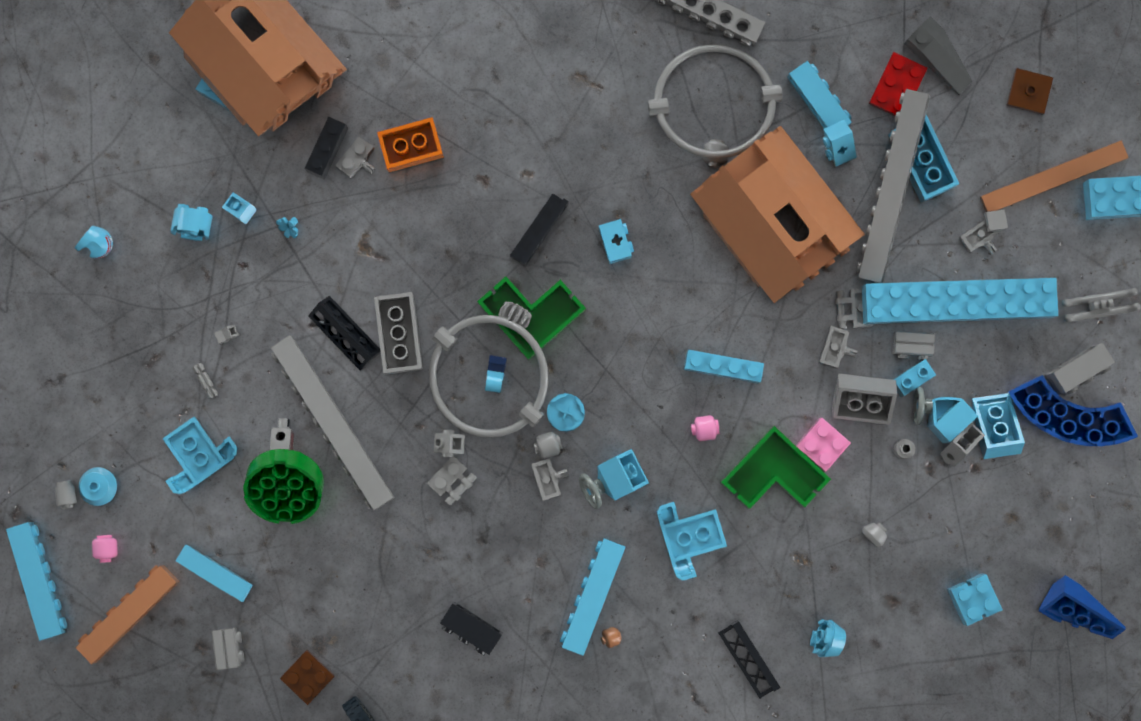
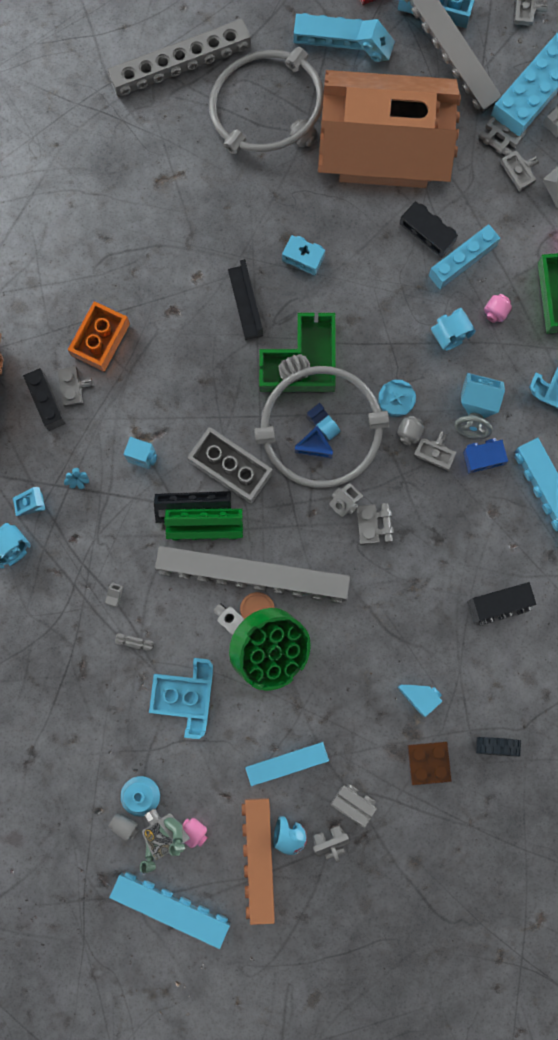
camera: 45 degrees left, 5 degrees down
none -> medium azure brick [123,437,157,470]
none -> torso [140,808,190,873]
none -> green brick [164,508,243,540]
none -> nougat piece [240,592,275,619]
none -> medium azure helmet [273,817,307,855]
none -> blue slope [295,425,333,459]
none -> light grey hips [313,826,350,863]
none -> medium azure slope [397,684,442,717]
none -> black brick [400,201,458,258]
none -> medium azure brick [431,308,476,351]
none -> blue brick [463,438,508,474]

